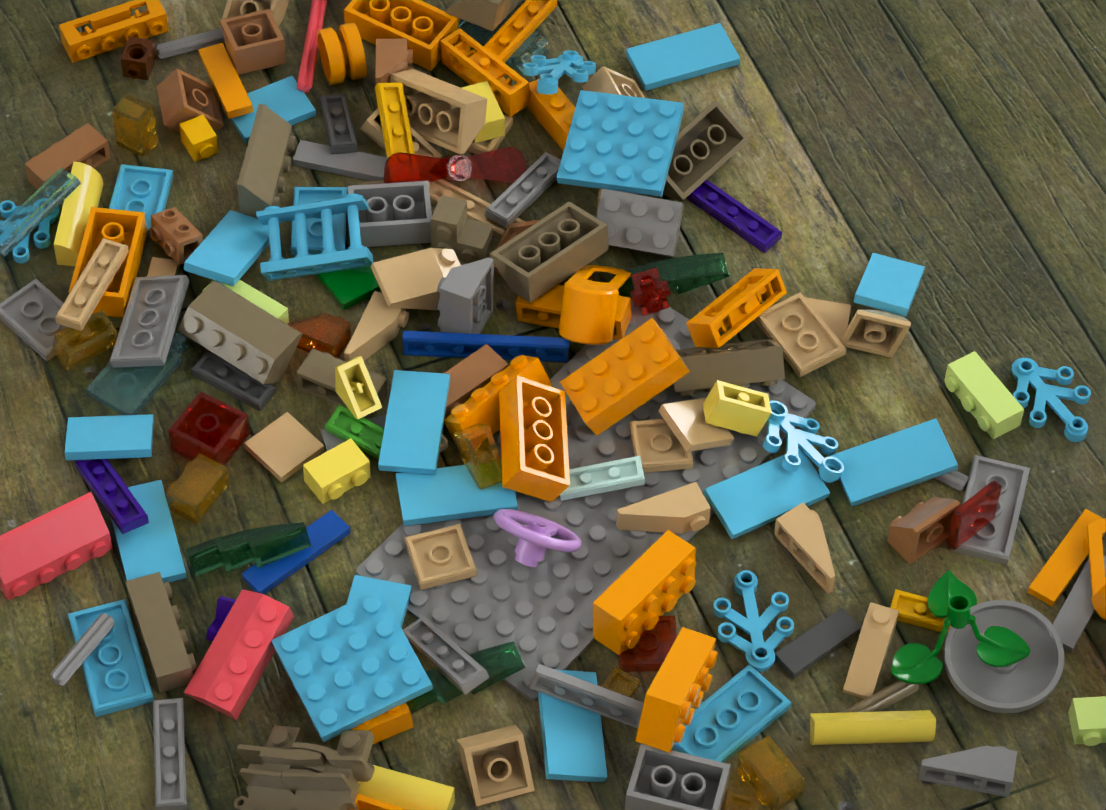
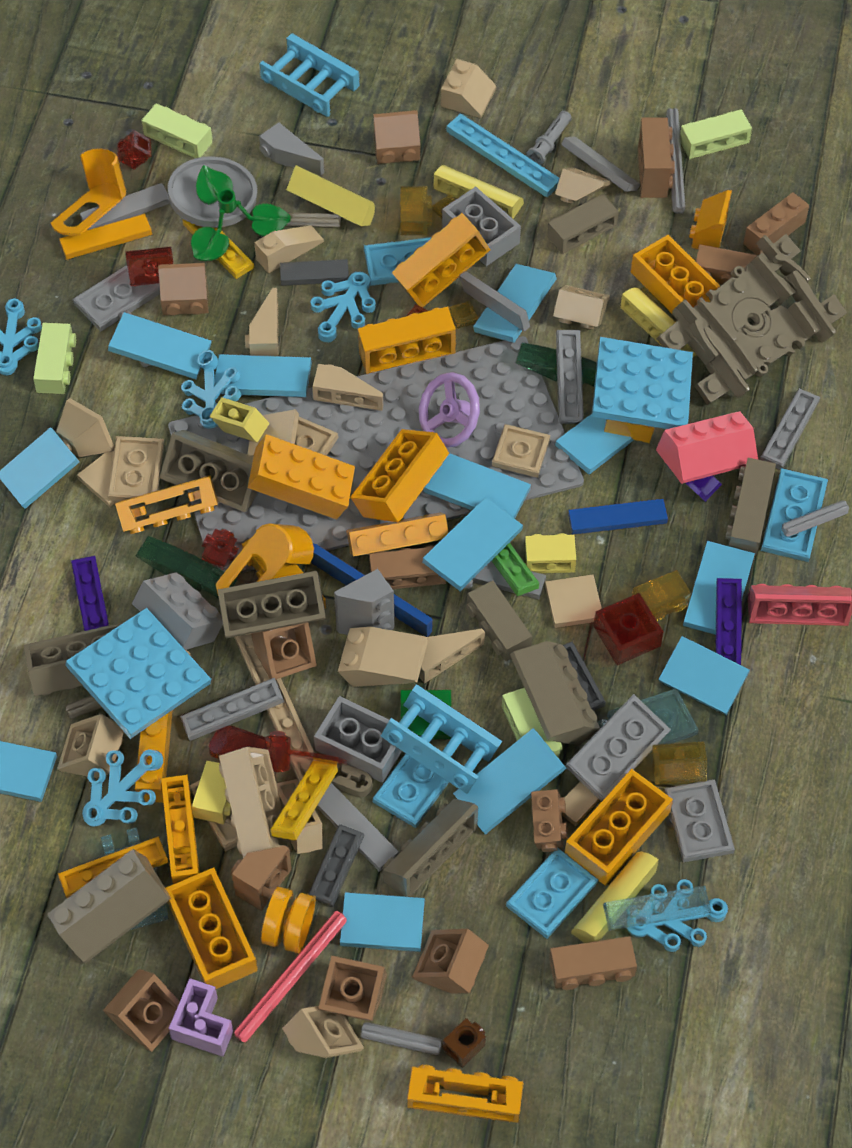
camera: 145 degrees left, 5 degrees up
tan tile [55,238,129,331] -> none
clear yellow brick [112,93,158,157] -> none
yellow brick [179,115,219,162] -> none
clear green slope [186,522,311,576] -> none
light orange tile [198,43,254,119] -> none
clear orange slope [288,313,351,359] -> none
light yellow slope [335,356,382,419] -> none
dark tan brick [431,195,493,263] -> none
clear yellow slope [454,423,502,490] -> none
light aqua tile [560,456,646,501] -> none

